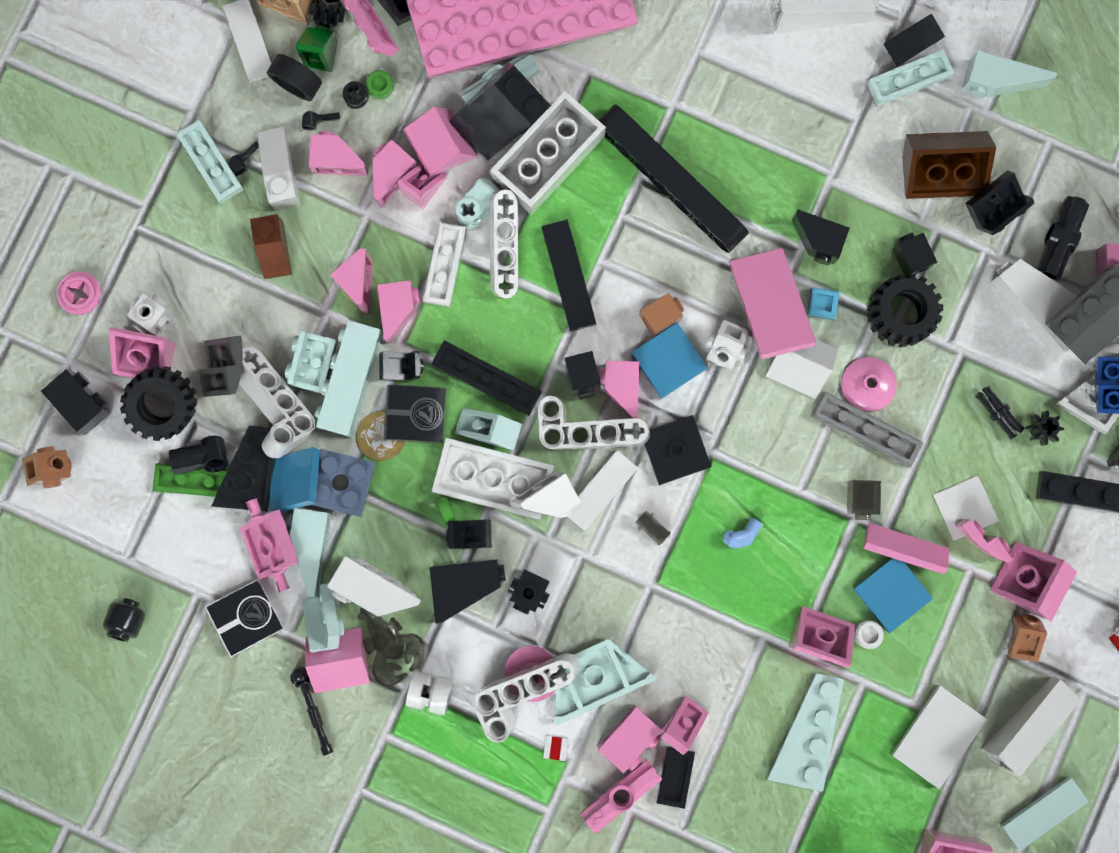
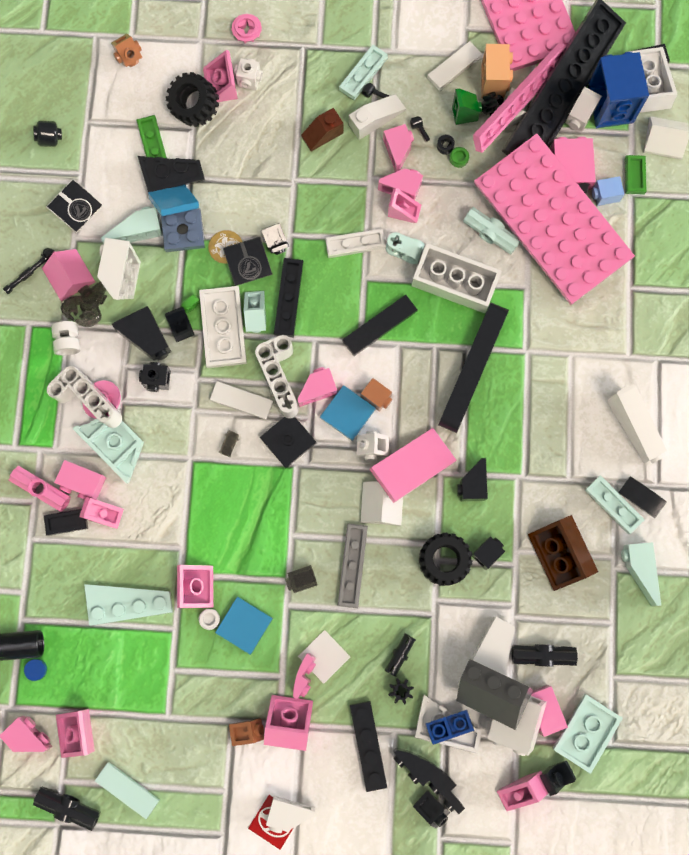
camera: 70 degrees right, 5 degrees down
black brick [41,369,111,435] -> none
black piece [169,435,228,475] -> none
dark grey slope [199,335,243,397] -> none
white beam [239,347,316,458] -> none
bright pink plate [240,498,299,593] -> none
black tyre [266,54,322,101] -> none
light aqua bracket [285,330,338,394] -> none
light aqua bracket [302,583,344,652] -> none
light aqua brick [314,320,383,438] -> none
bright pink slope [330,248,373,314] -> none
bright pink slope [377,280,420,344] -> none
bright pink slope [404,106,477,177] -> none
black slope [450,62,551,160] -> none
white beam [490,190,518,299] -> none
white slope [510,472,581,518] -> none
sticker [543,735,568,761] -> none
black brick [564,351,601,400] -> none
light blue arm [723,517,763,549] -> none
medium azure tile [807,287,839,320] -> none
bright pink dish [841,357,897,412] -> none
bright pink tile [863,523,949,574] -> none
white tile [890,685,987,789] -> none
black bracket [965,170,1035,235] -> none
white slope [981,677,1081,777] -> none

